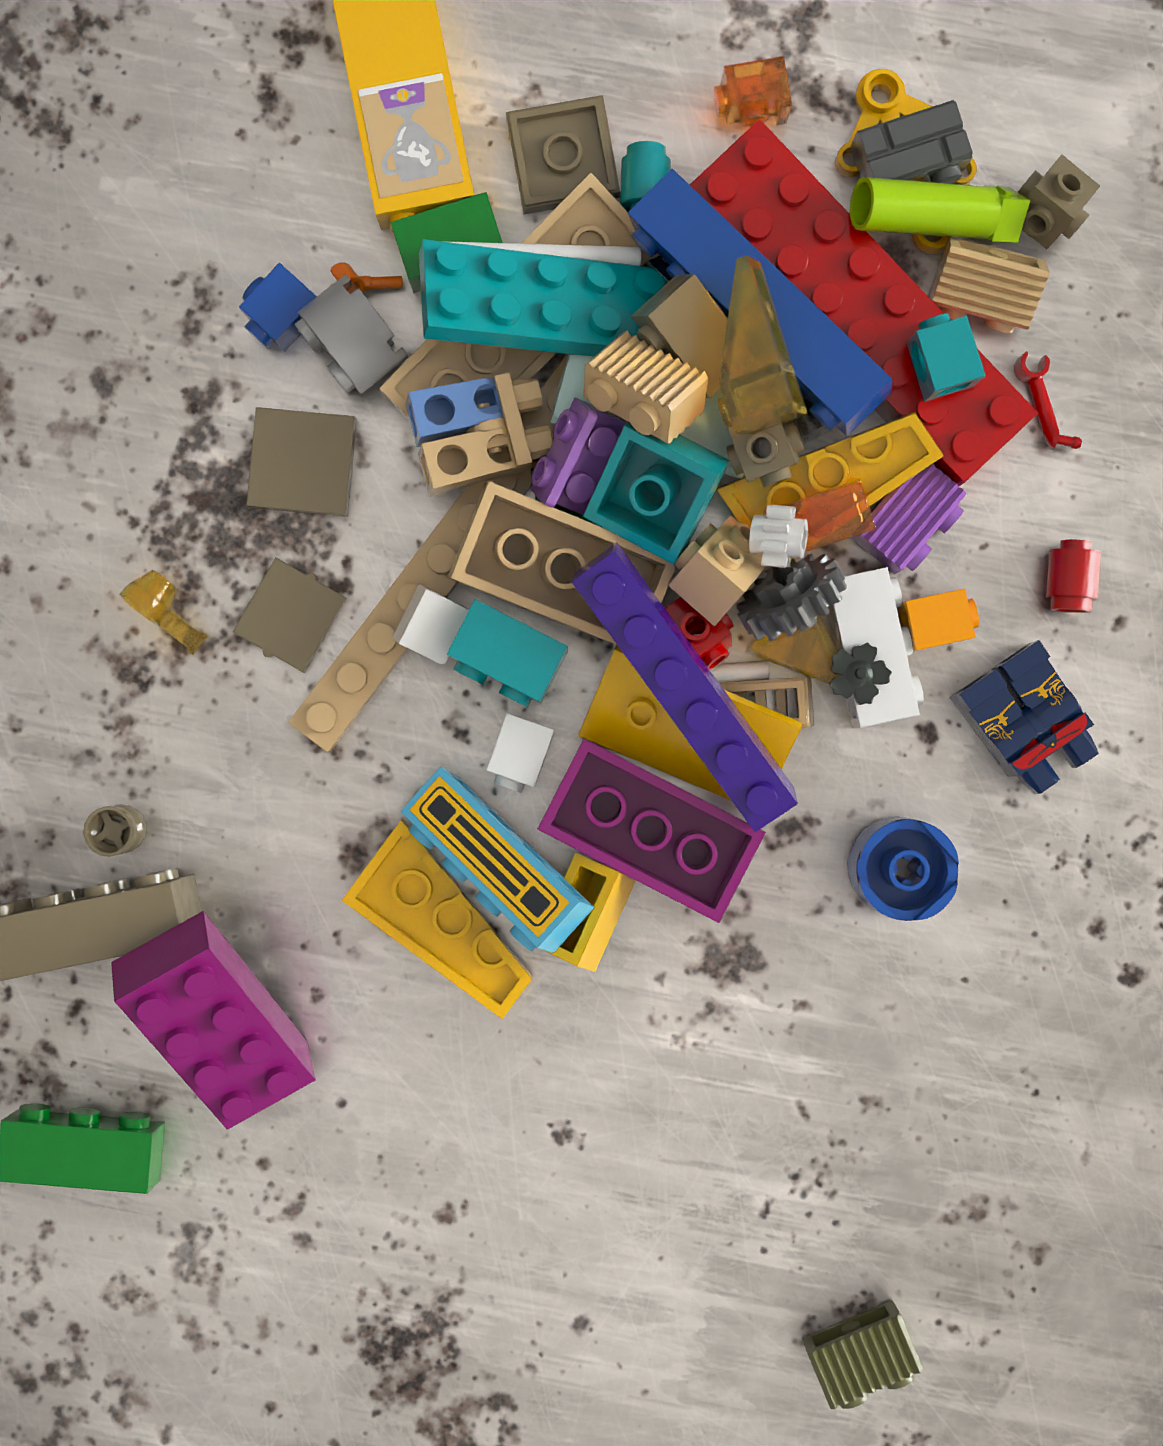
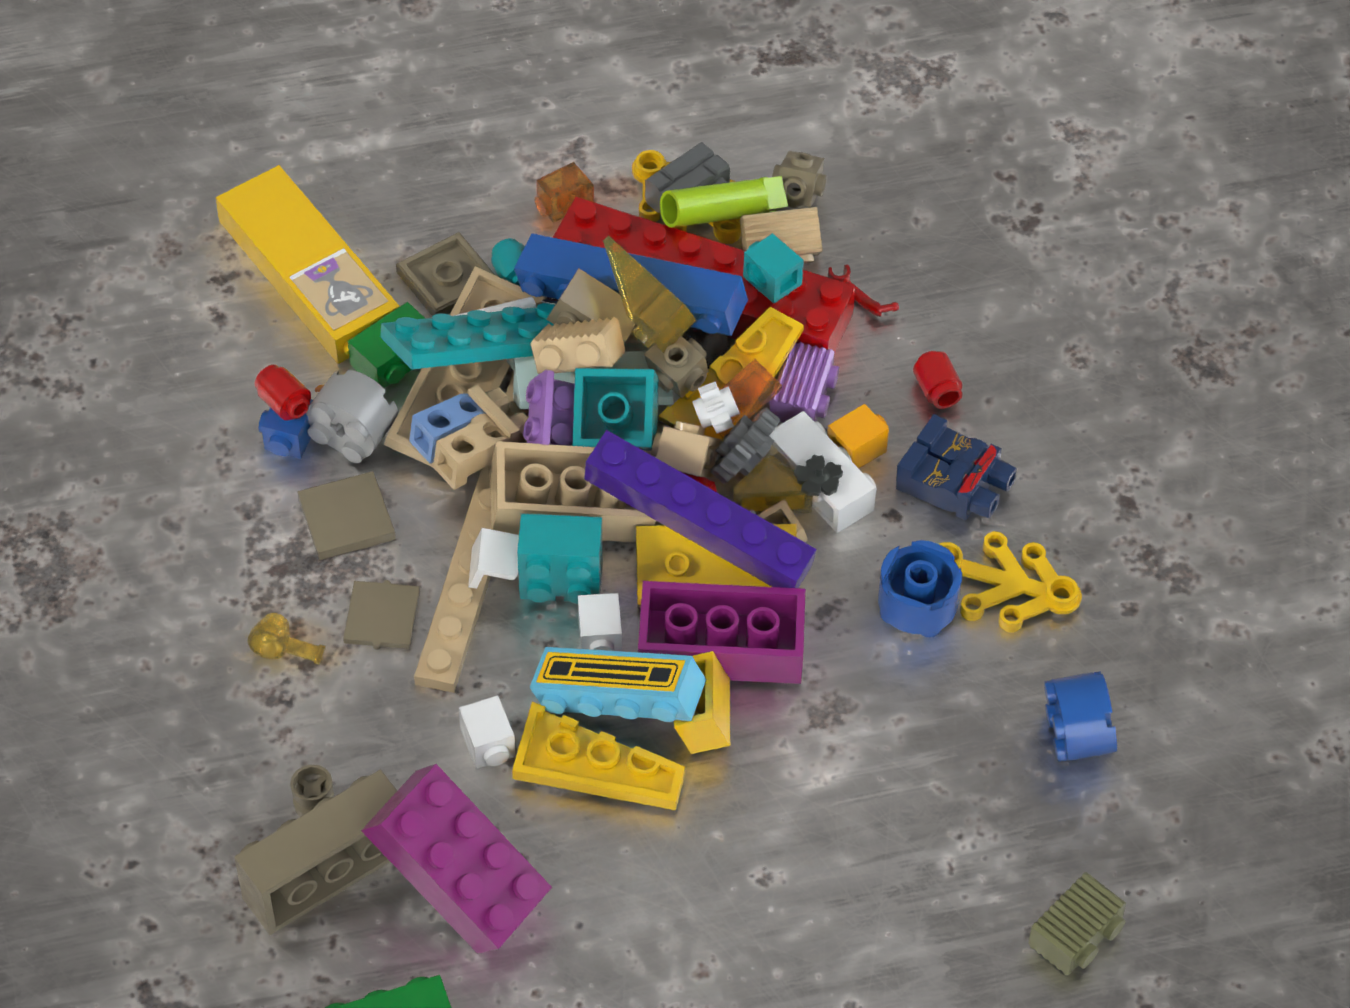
camera: 20 degrees left, 35 degrees down
none -> red brick [255,365,311,421]
none -> white brick [459,695,516,769]
none -> yellow plant [939,531,1082,633]
none -> blue brick [1044,671,1117,762]

